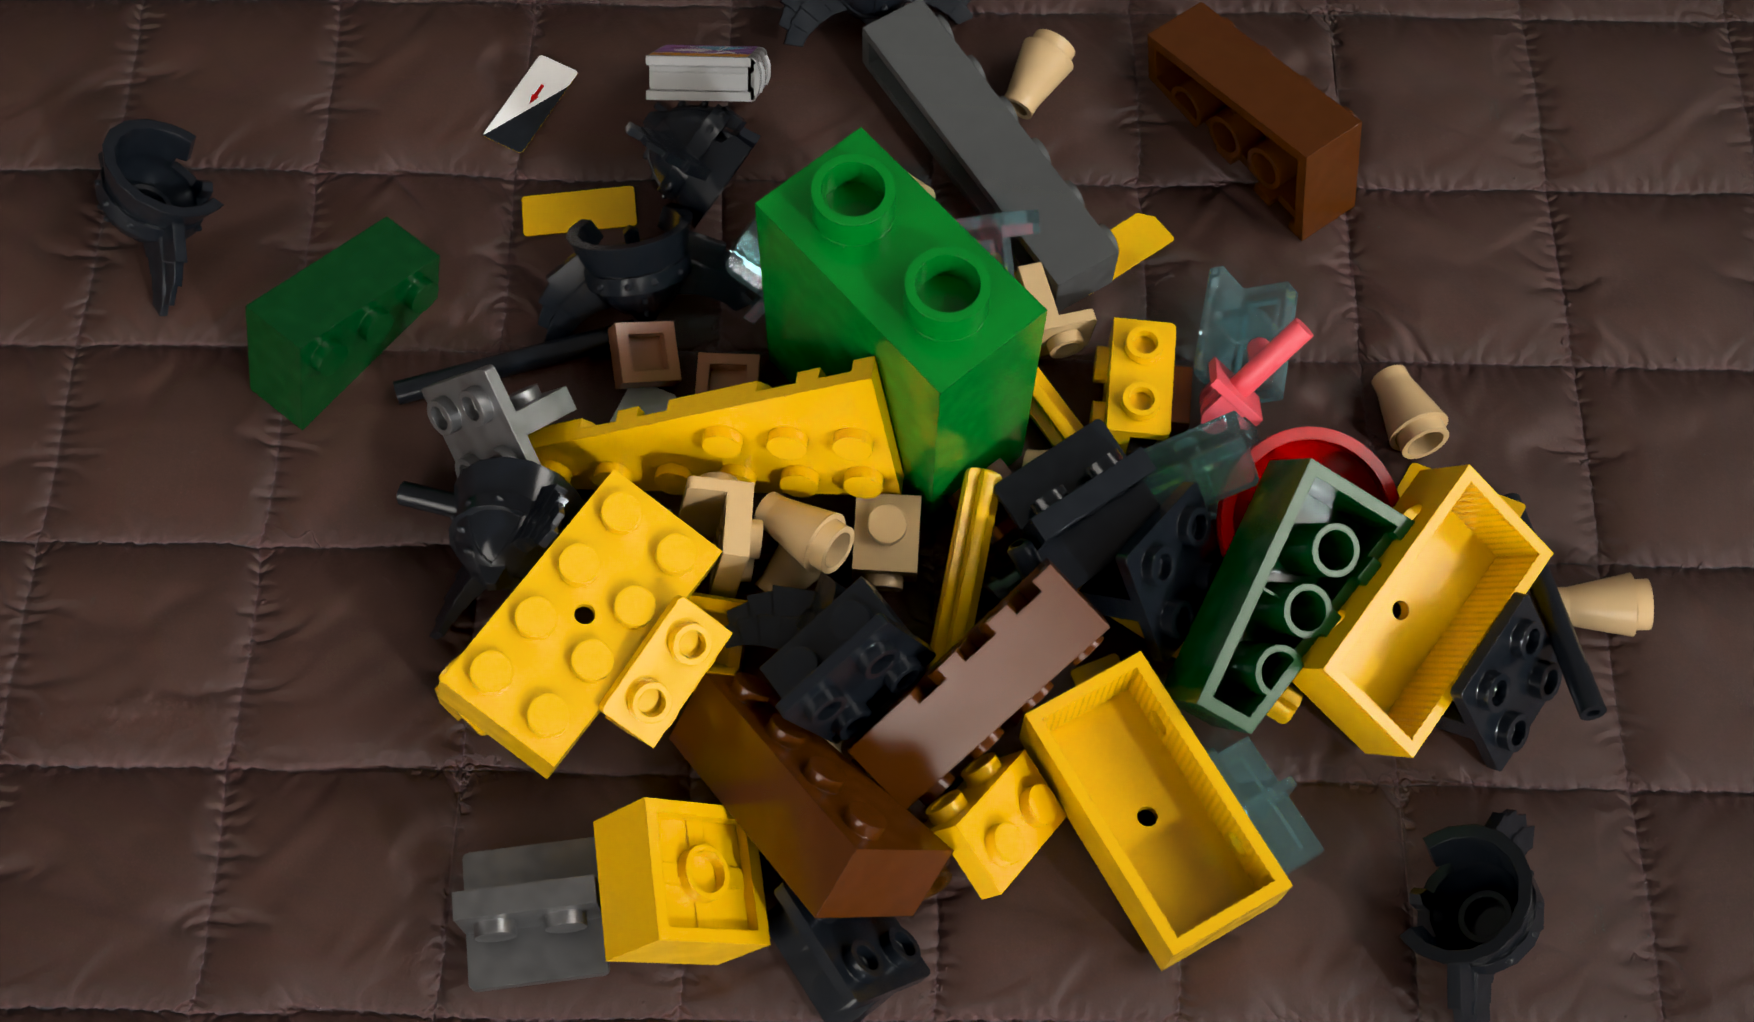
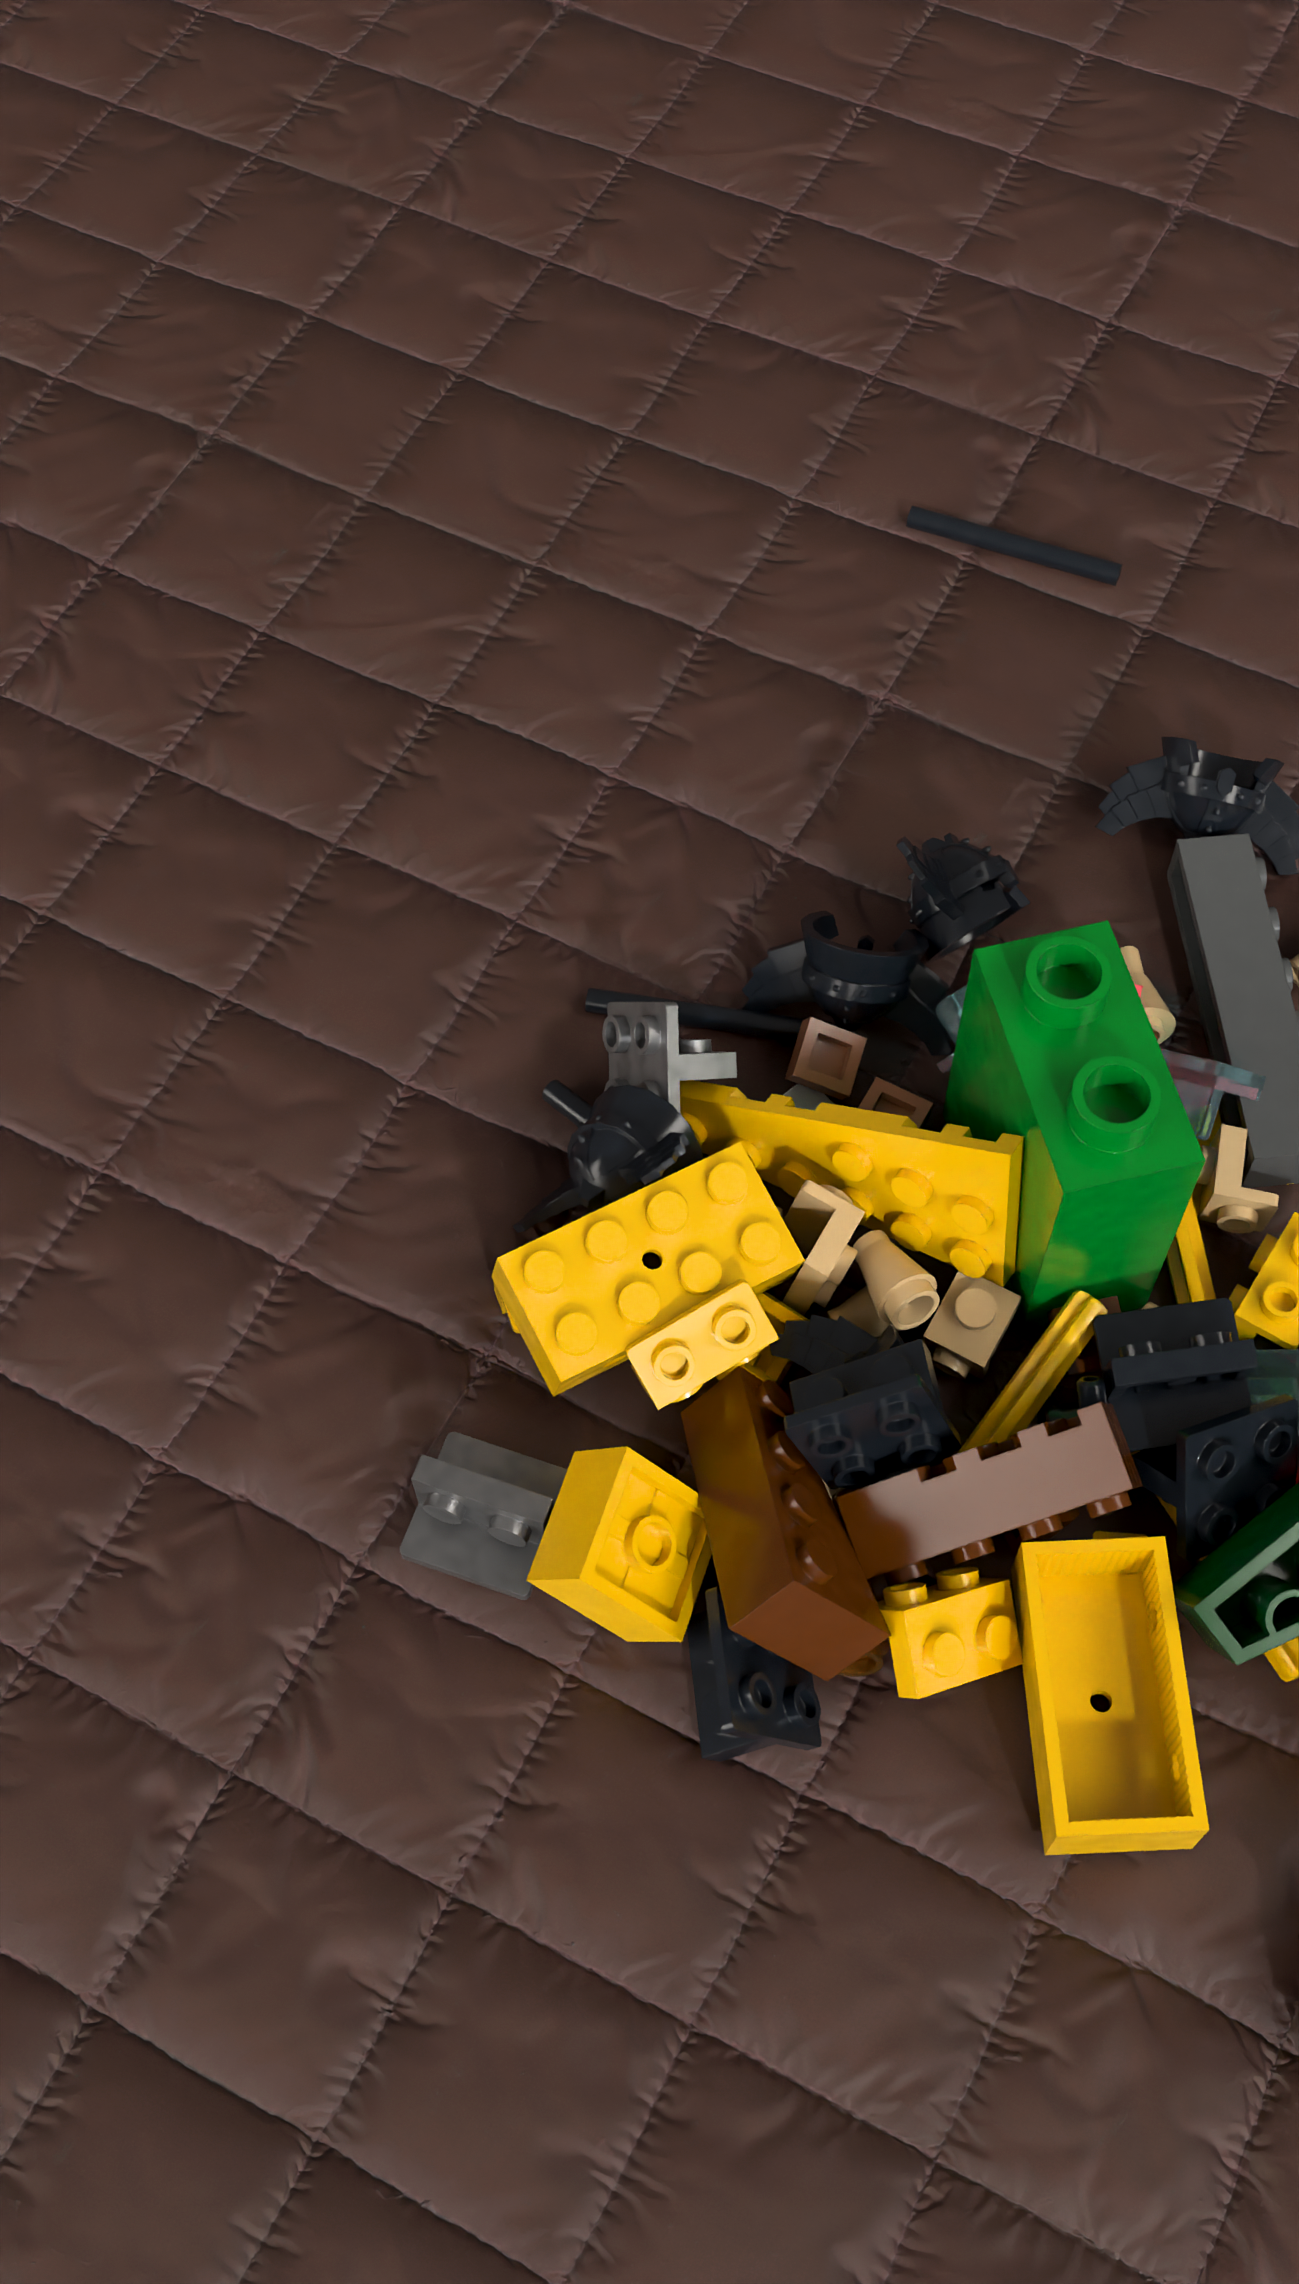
camera: 30 degrees right, 5 degrees down
black helmet [94,119,224,316] -> none
dark green wedge [245,216,440,431] -> none
sticker [484,55,578,153] -> none
yellow sticker [521,186,637,237] -> none
light grey piece [646,45,771,102] -> none
clear light blue panel [1206,736,1325,875] -> none

